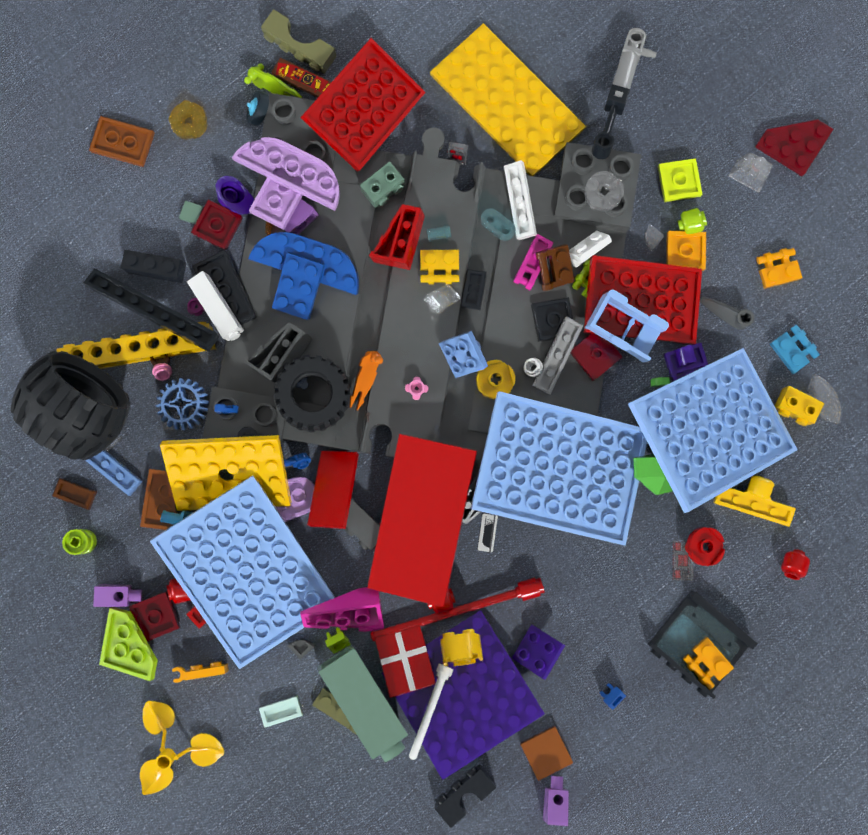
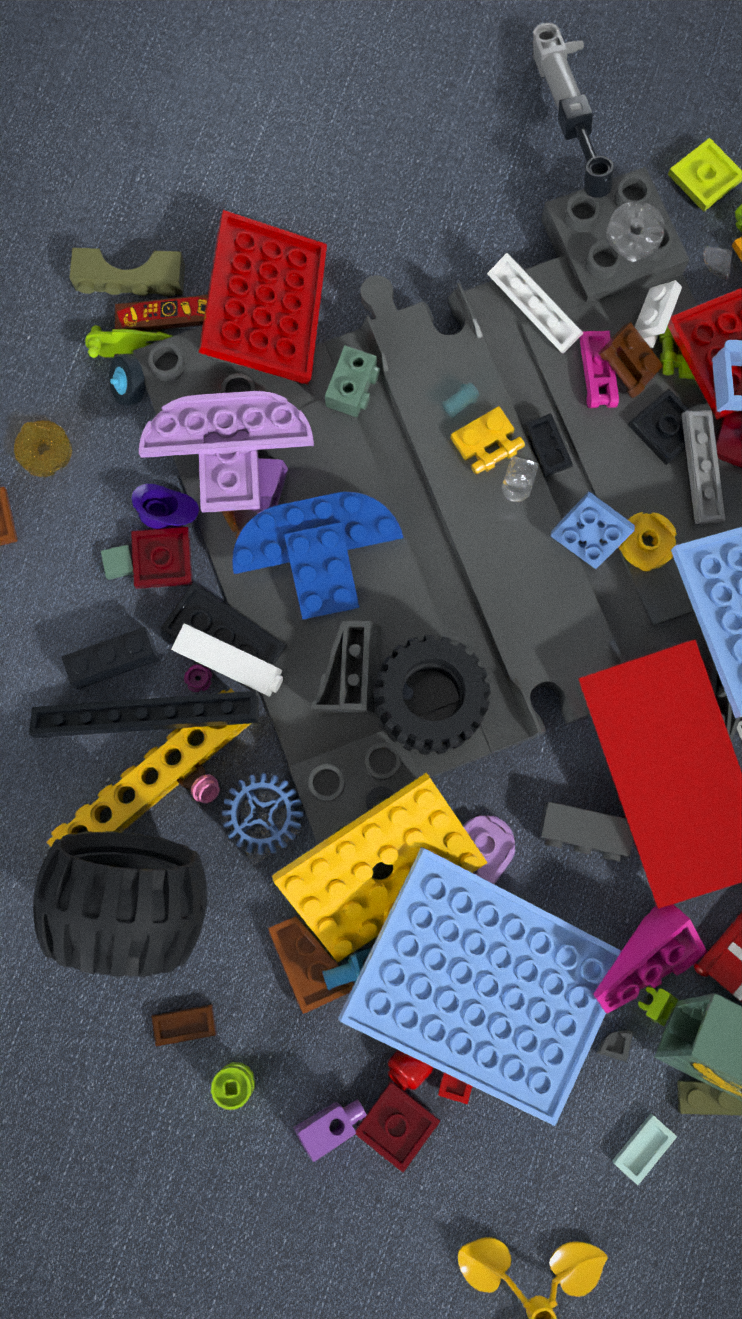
camera: 30 degrees left, 5 degrees down
medium blue tile [85,450,142,496] -> none
lime plate [99,607,158,681] -> none
light orange plate [172,661,229,683] -> none
blue tile [215,404,238,414] -> none
blue plate [284,453,311,469] -> none
red tile [307,451,359,529] -> none
orange piece [349,351,383,410] -> none
red wedge [369,204,425,270] -> none
bright pink plate [405,377,428,400] -> none
yellow plate [430,23,586,176] -> none
tile [448,142,468,165] -> none
clear light blue plate [481,208,516,241] -> none
white plate [524,358,543,377] -> none

